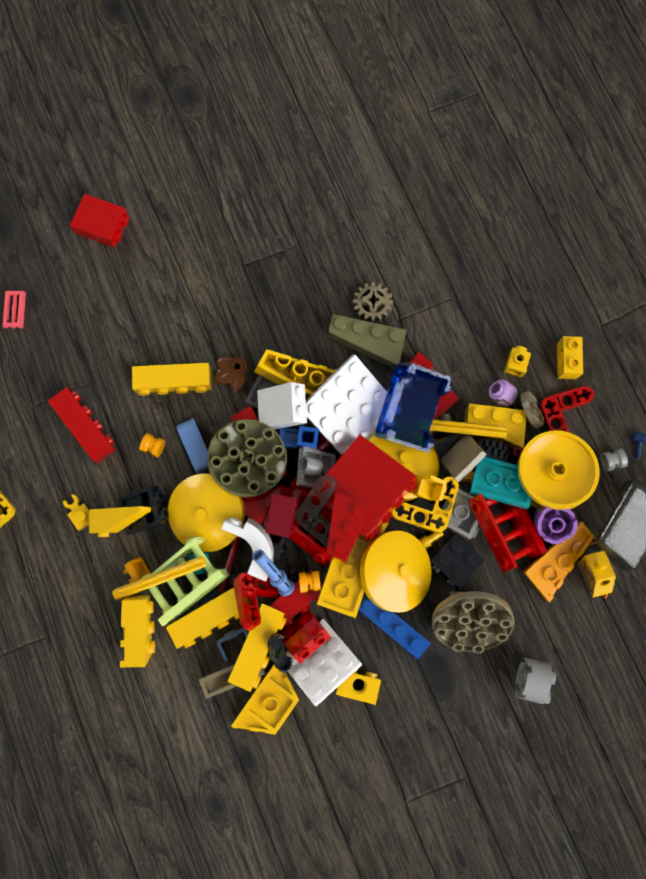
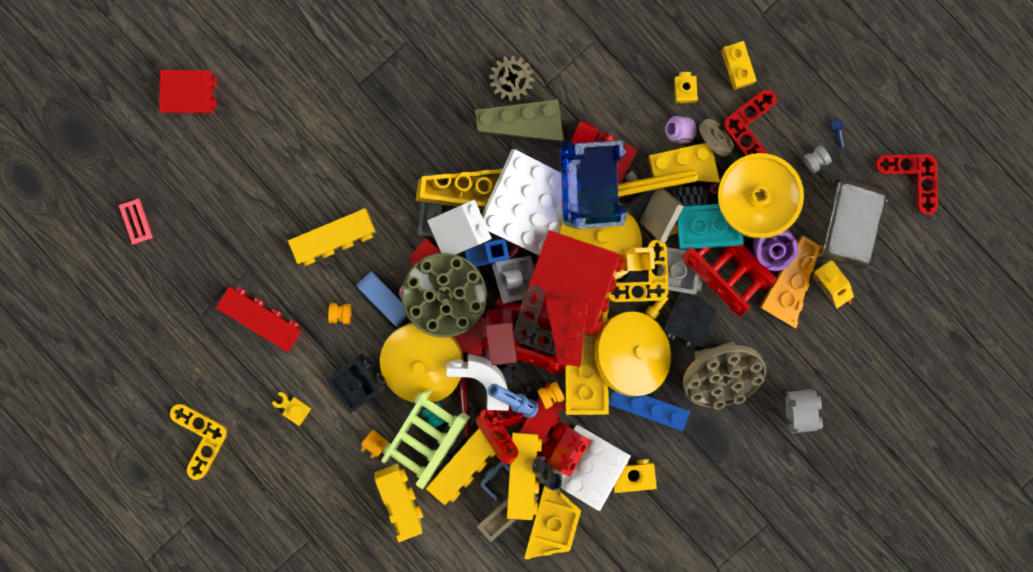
camera: 20 degrees left, 10 degrees up
yellow slope [89,506,151,537] -> none
yellow axle [112,556,207,600] -> none
reddish brown plate [215,356,248,392] -> none

